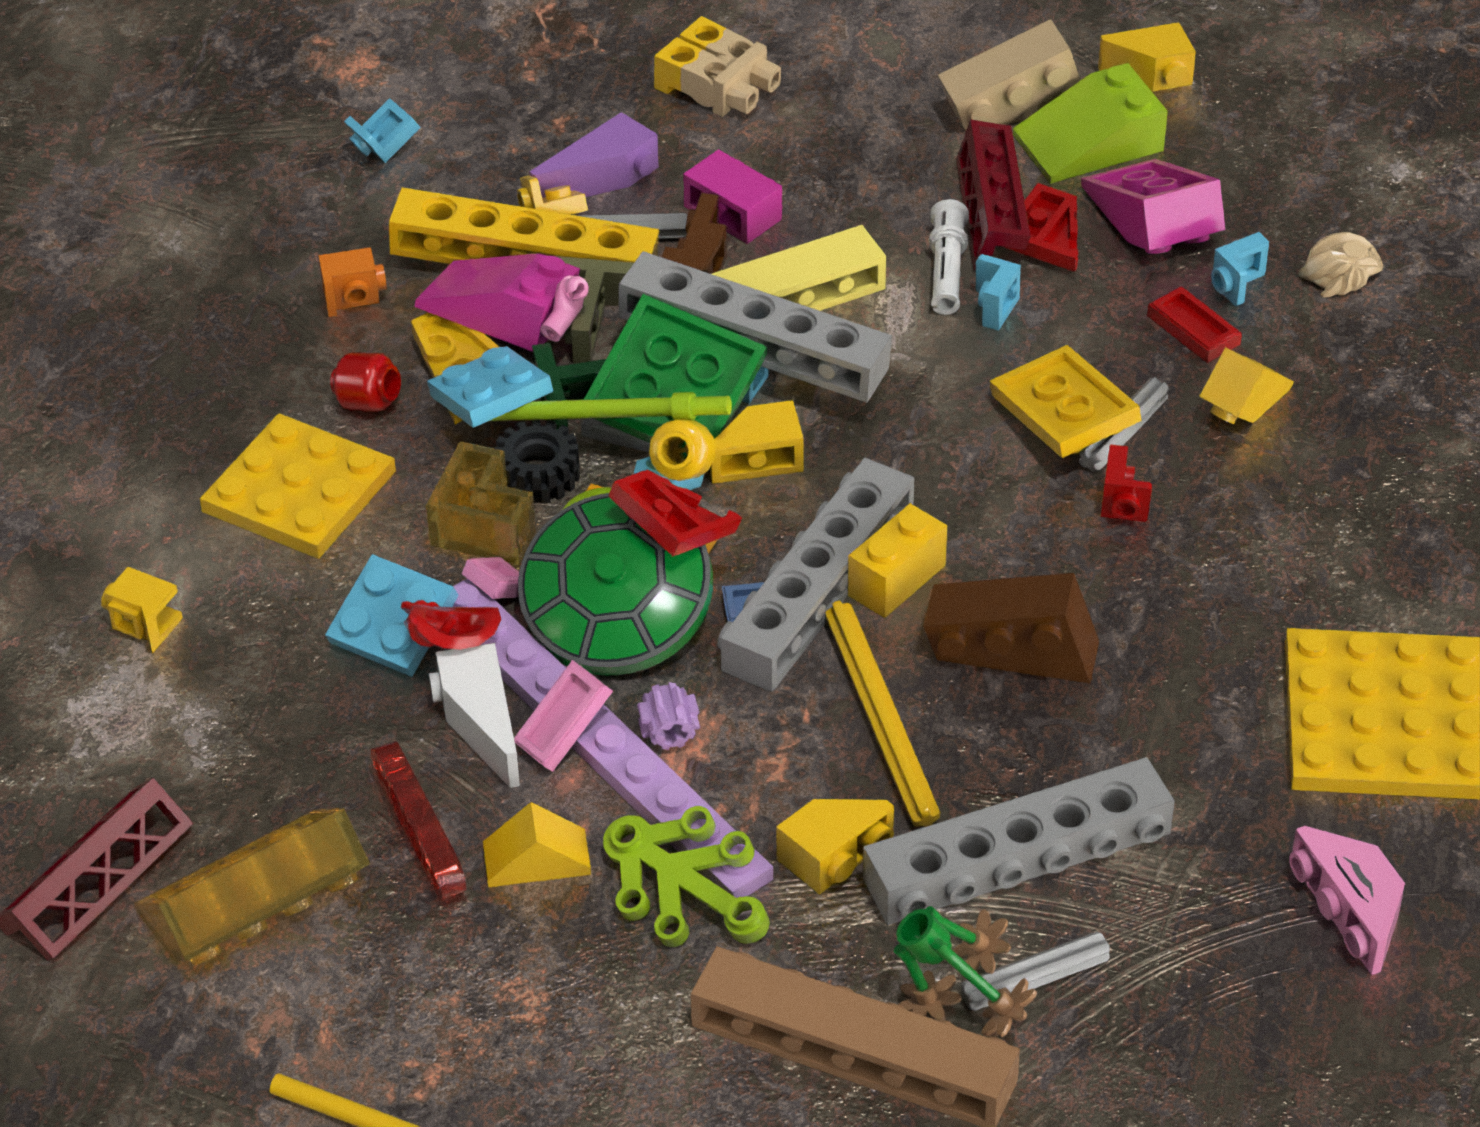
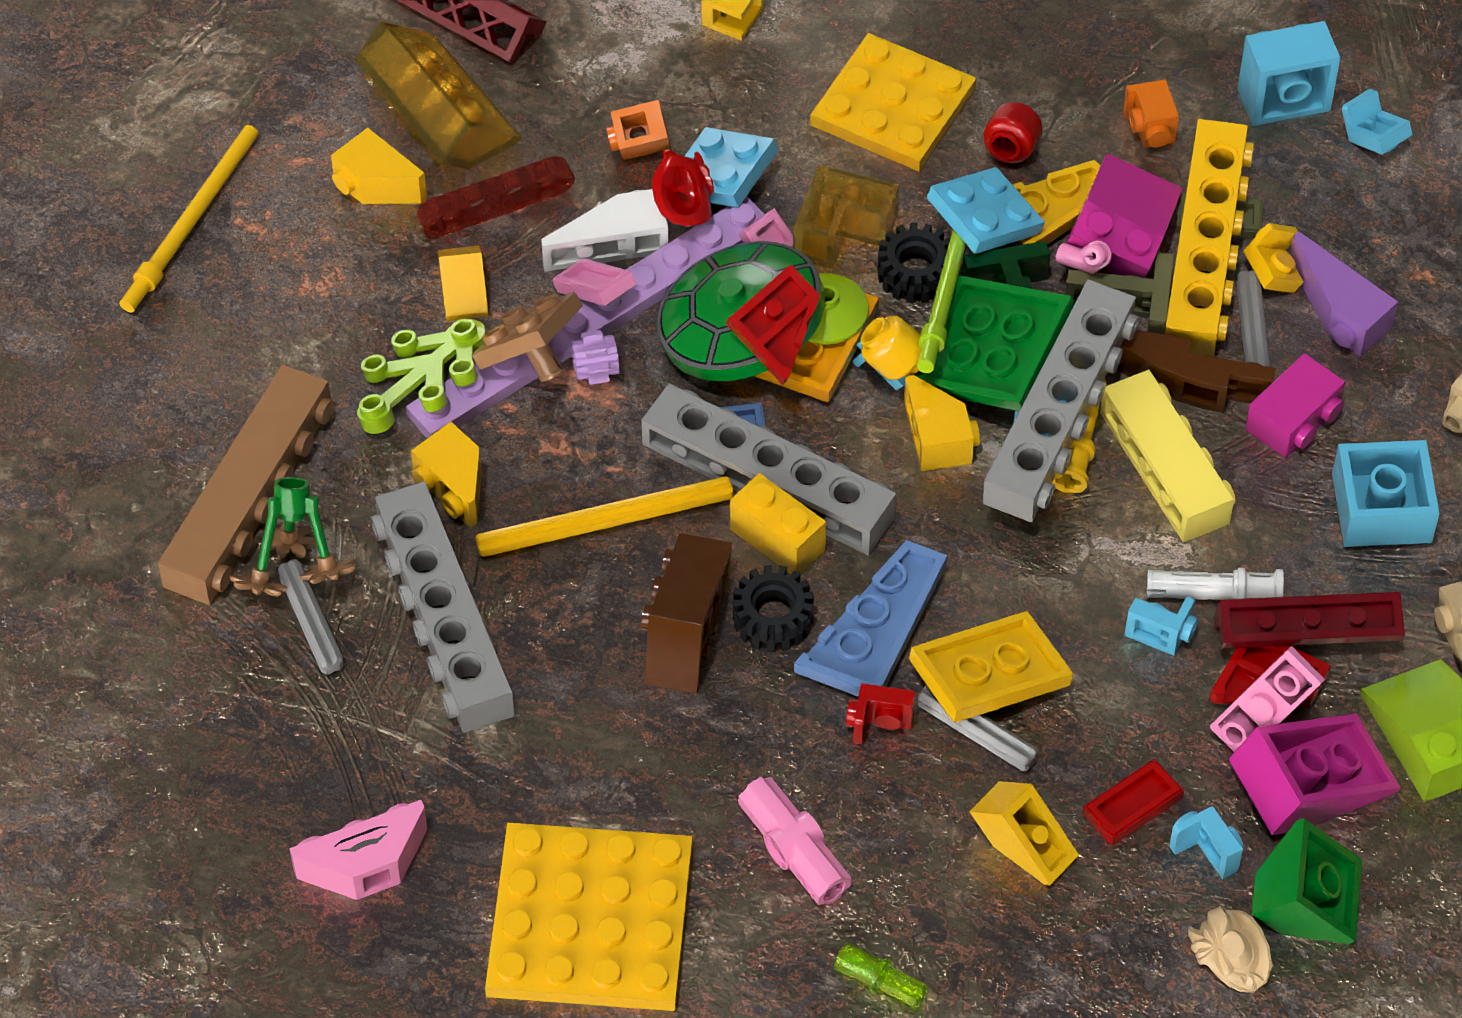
camera: 90 degrees right, 10 degrees up
none -> yellow slope [331,127,427,204]
none -> medium nougat plate [471,291,583,382]
none -> orange brick [606,100,672,161]
none -> black tyre [733,565,814,652]
none -> bright pink piece [738,777,851,905]
none -> medium blue wing [794,540,948,696]
none -> clear neon green axle [834,942,928,1008]
none -> bright pink slope [1209,646,1325,752]
none -> medium azure brick [1237,21,1340,126]
none -> green slope [1252,818,1362,944]
none -> medium azure brick [1332,440,1440,547]

